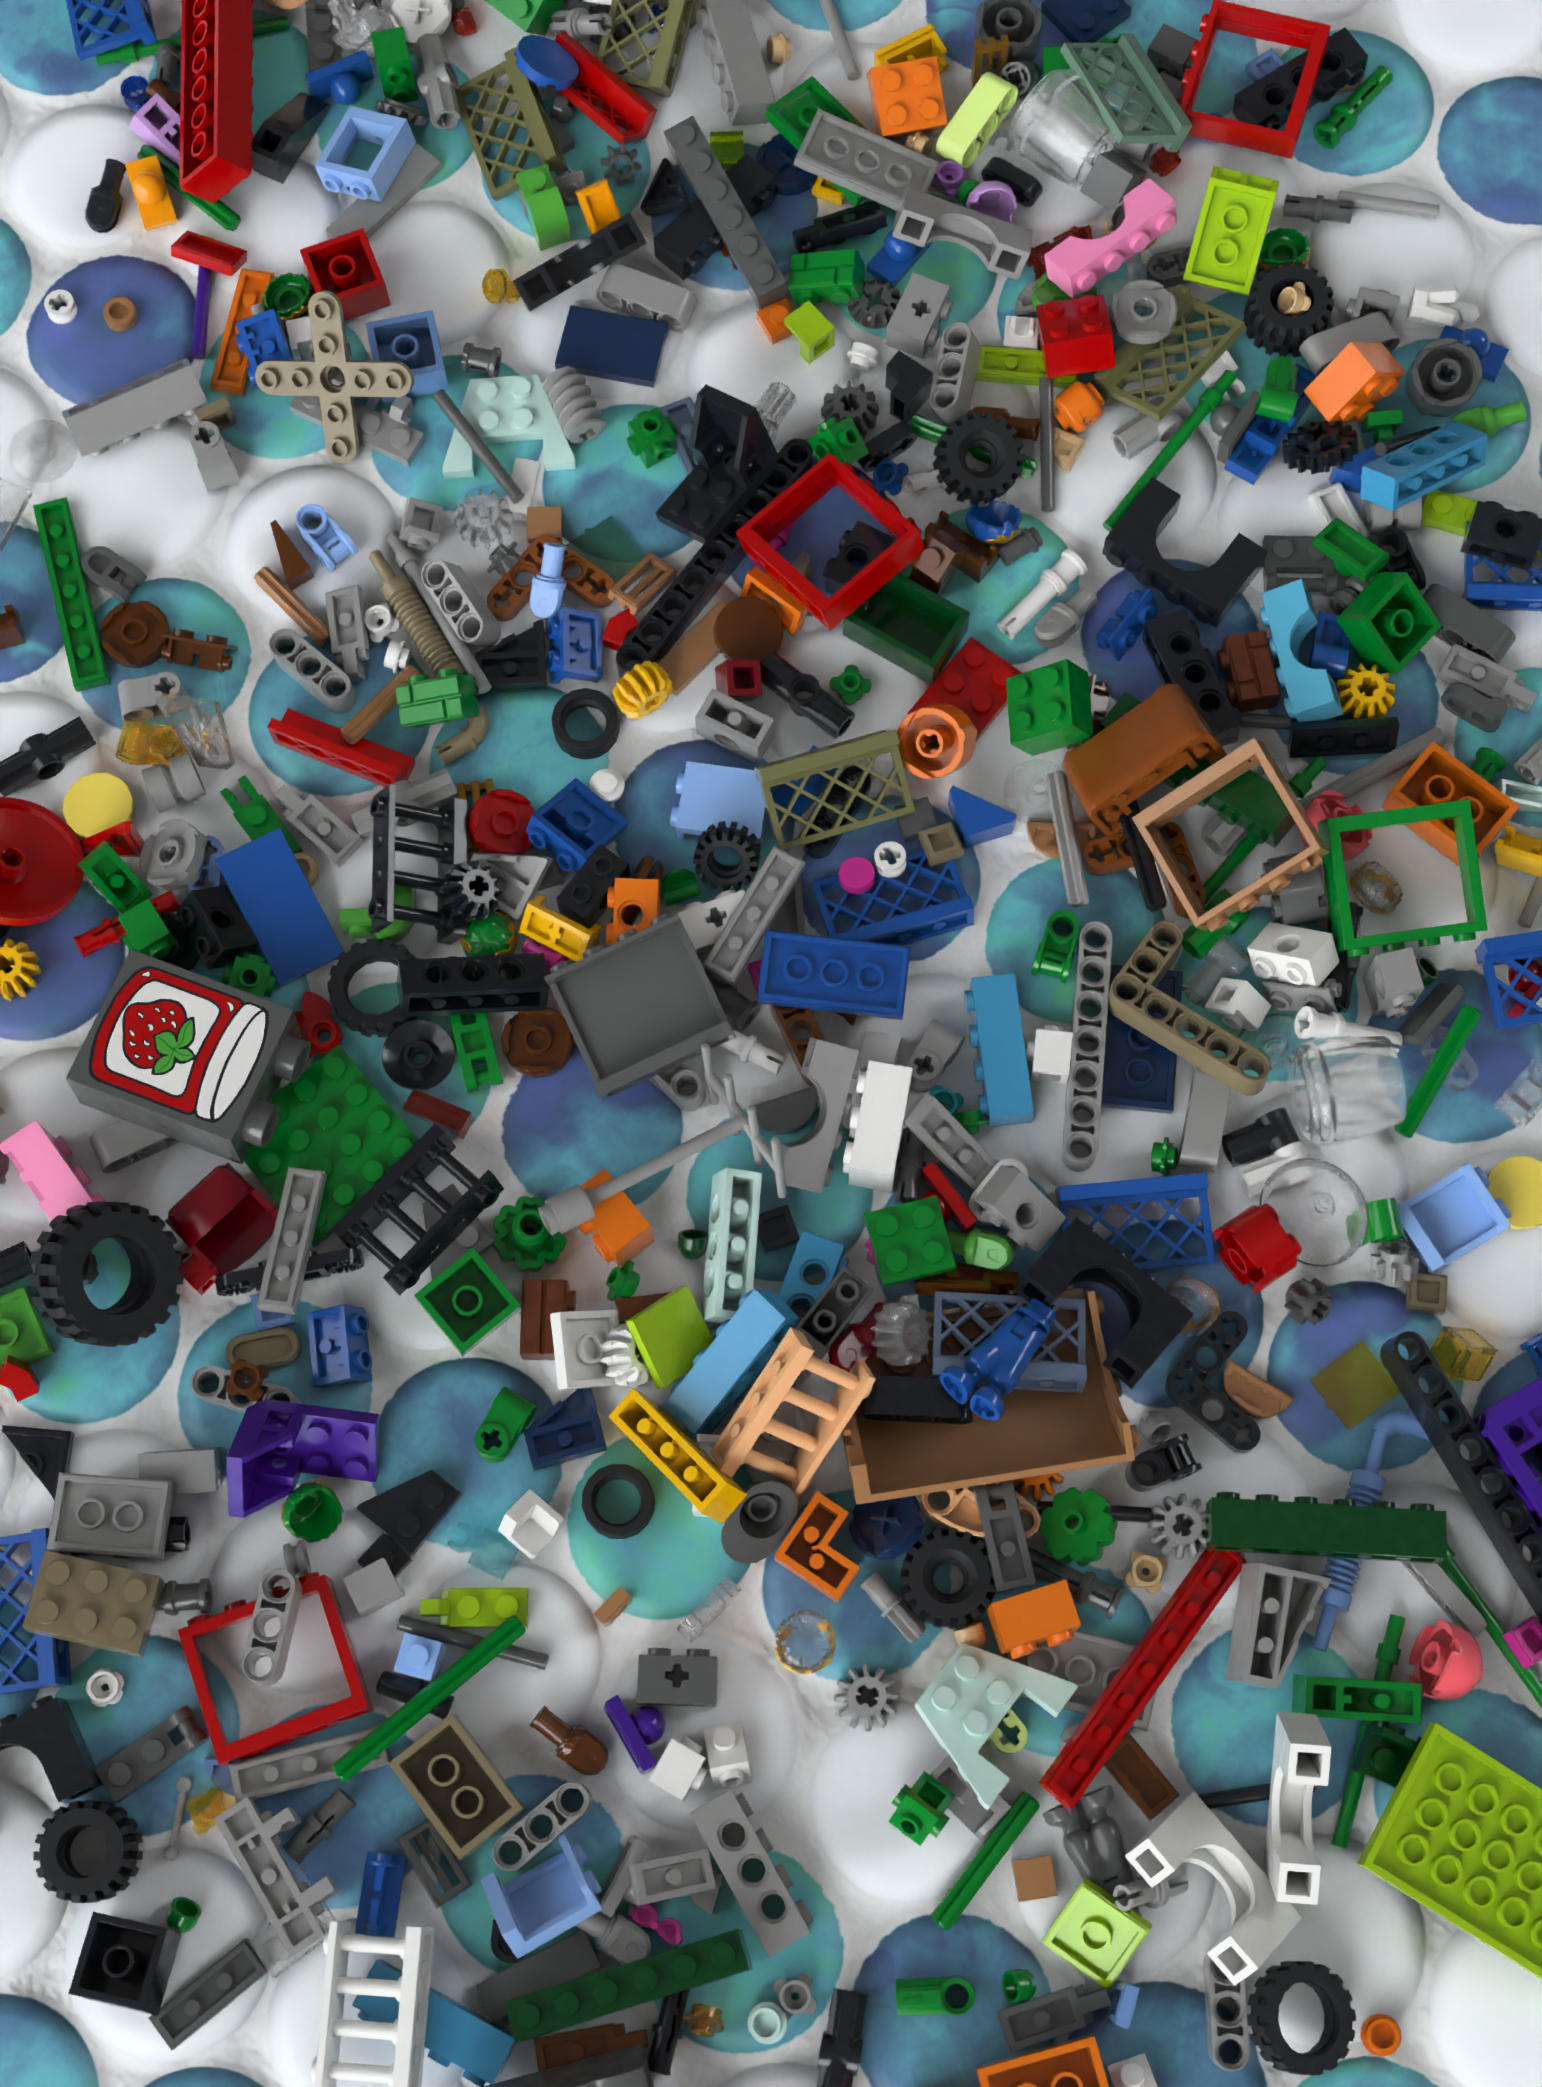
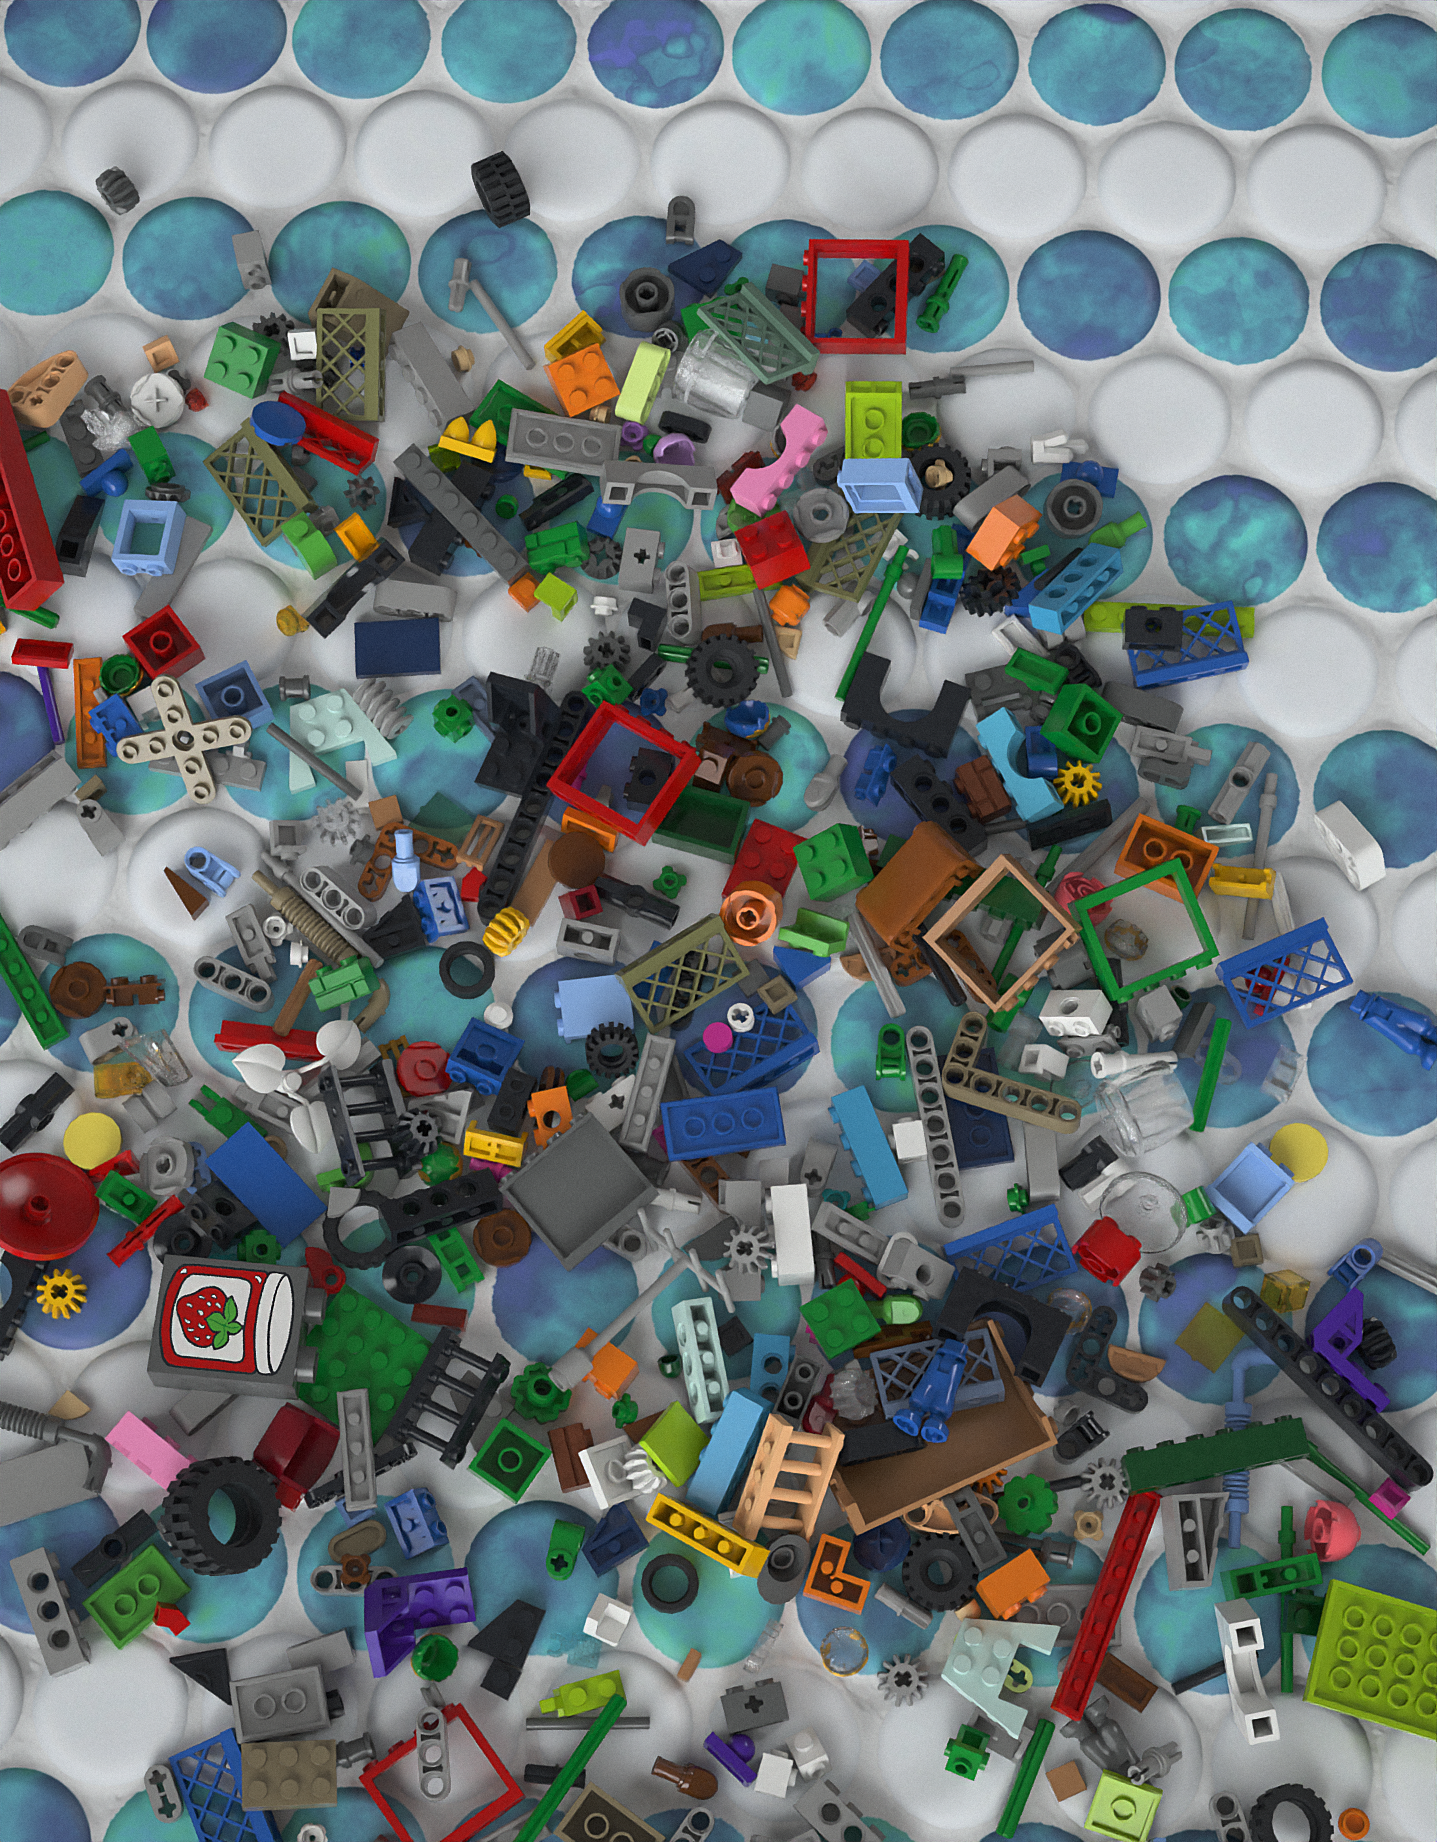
camera: 15 degrees left, 0 degrees up
green brick [117,898,177,959] -> none
medium nougat axle [254,567,330,646] -> none
light grey panel [343,1558,405,1617] -> none
light blue brick [393,1632,448,1682] -> none
light grey piece [415,33,461,130] -> none
pearl gold tile [971,35,1010,88] -> none
white pin [997,549,1087,640] -> none
white arch [1125,1791,1303,1986] -> none
none -> white plant [232,1020,361,1154]
none -> light grey tile [327,1187,361,1218]
none -> yellow tile [438,417,497,463]
none -> green hinge [495,494,519,519]
none -> light grey gear [723,1224,775,1275]
none -> reddish brown tile [726,750,783,807]
none -> bright green bracket [778,907,850,957]
none -> light blue window [837,458,923,513]

